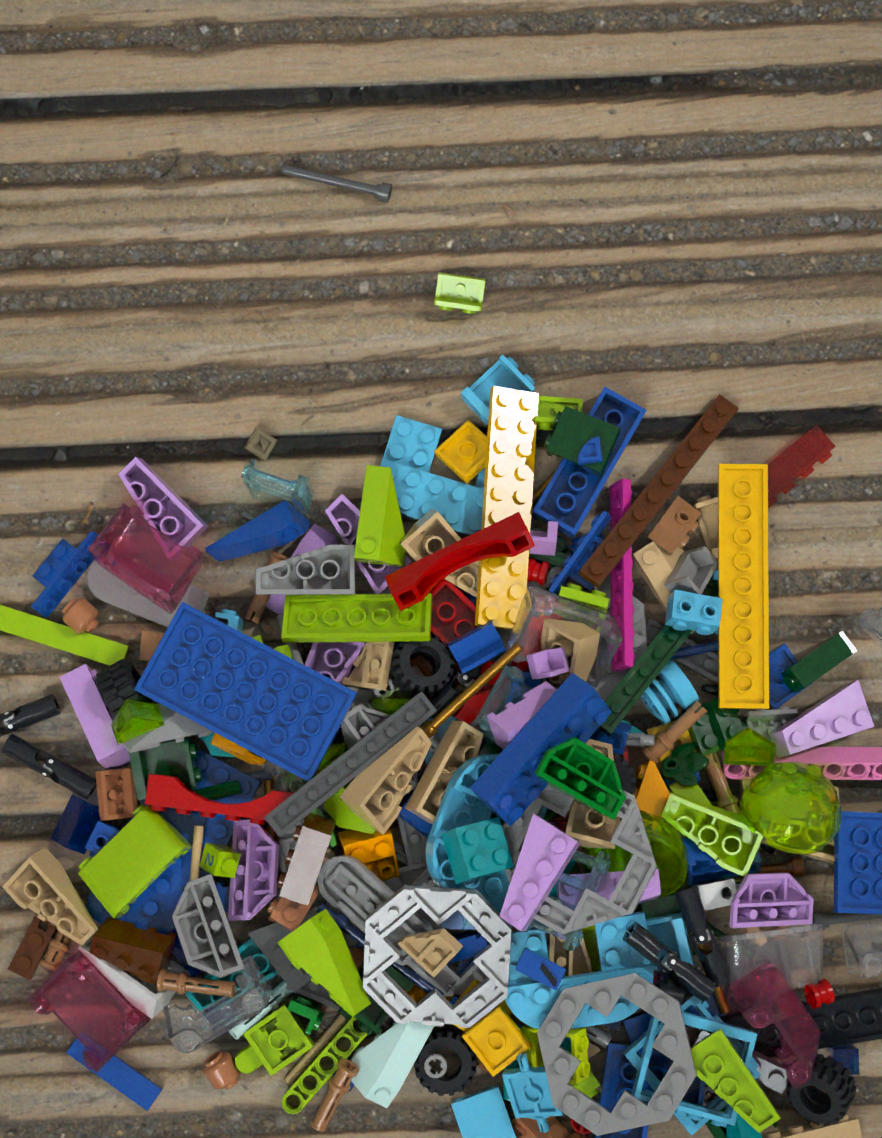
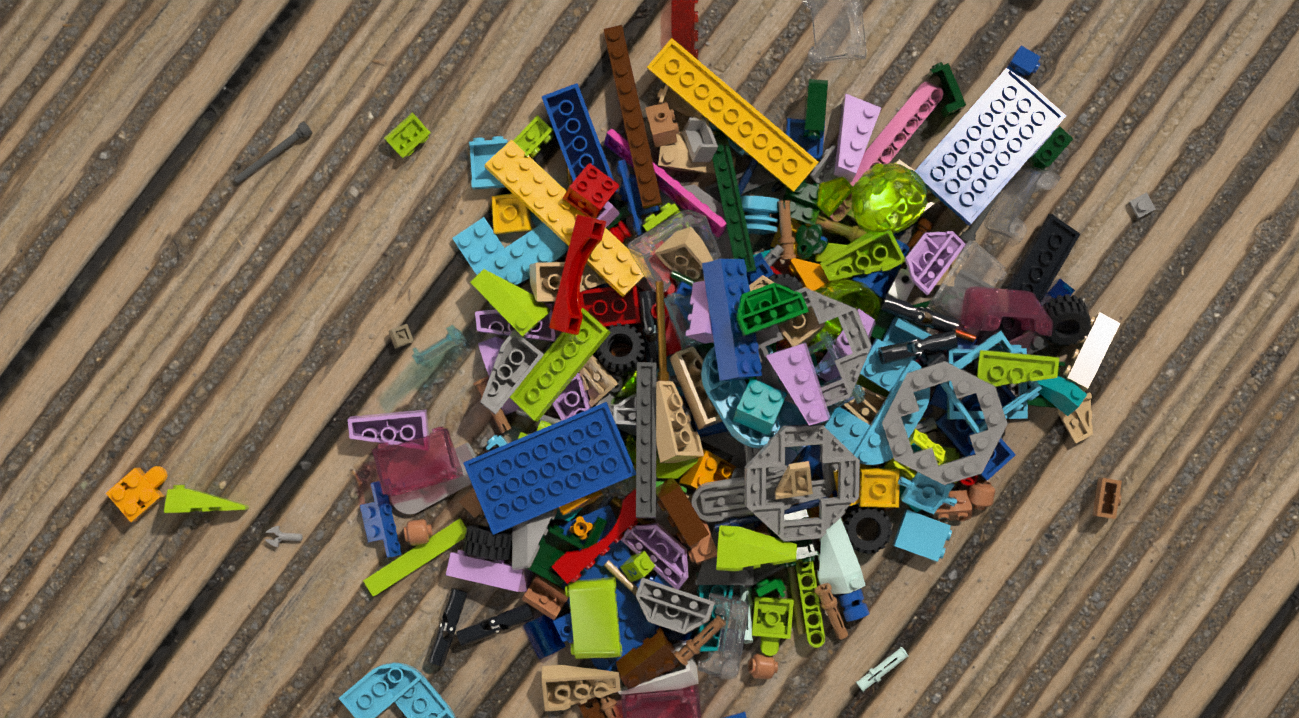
camera: 50 degrees left, 5 degrees up
clear neon green slope [111,699,165,745] -> none
blue wedge [205,500,311,562] -> none
light grey bush [424,1054,447,1078] -> none
blue panel [448,620,506,674] -> none
blue sticker [516,949,566,990] -> none
lavender panel [526,647,570,680] -> none
dark green panel [544,406,620,477] -> none
blue tile [578,436,603,465] -> none
medium azure brick [665,590,722,635] -> none
red wheel [804,979,835,1009] -> none
none -> red bracket [563,163,620,219]
none -> light orange plate [570,516,593,539]
none -> blue wheel [837,588,870,622]

